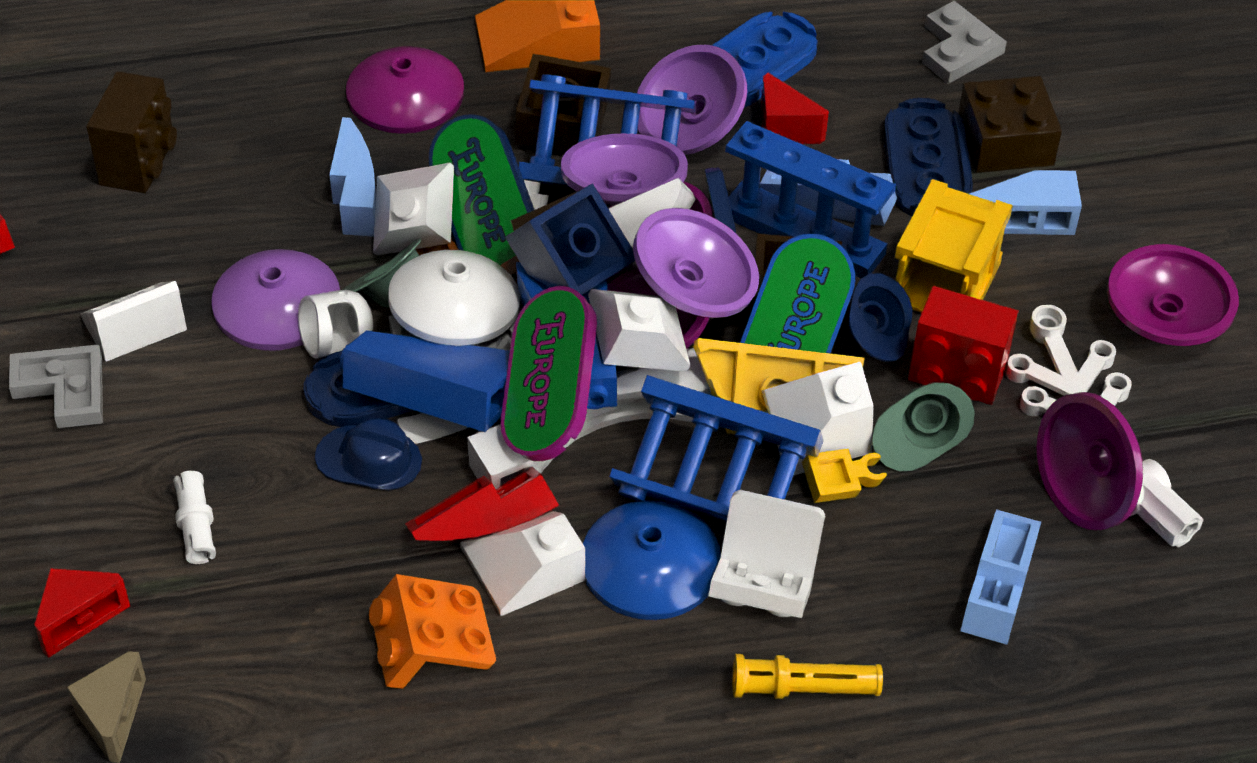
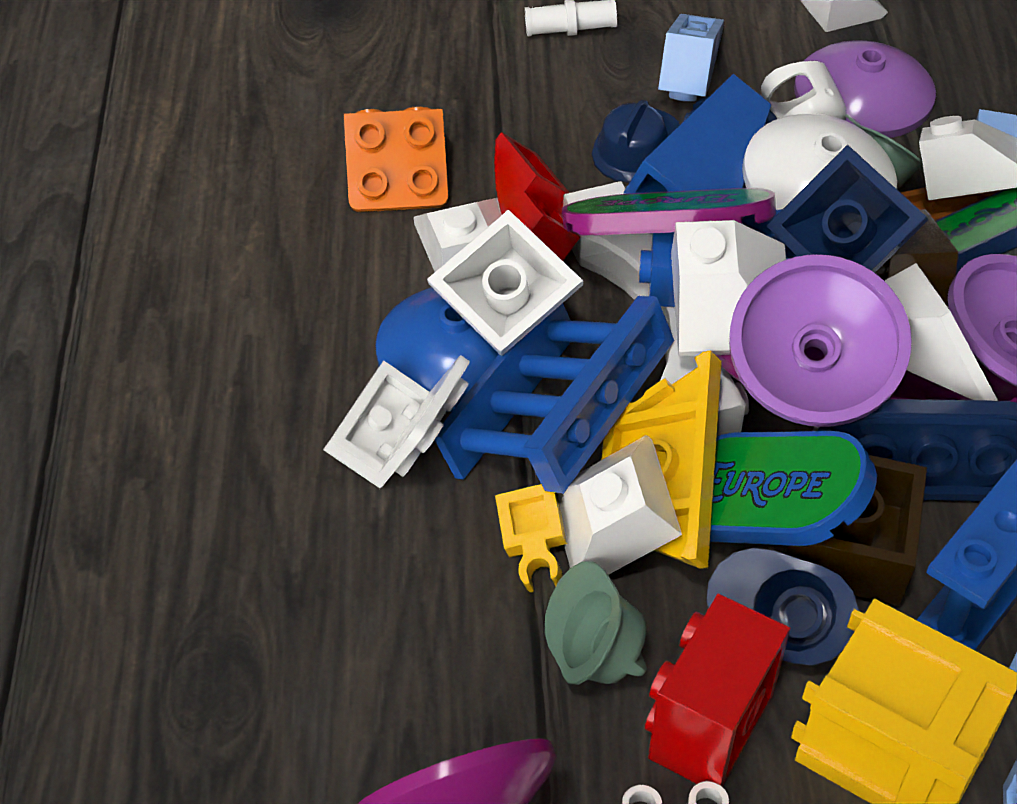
camera: 100 degrees right, 0 degrees up
yellow pin [732,654,883,699] -> none
light blue slope [961,509,1041,645] -> none
none -> white slope [427,210,583,356]
none -> light blue slope [658,14,724,101]

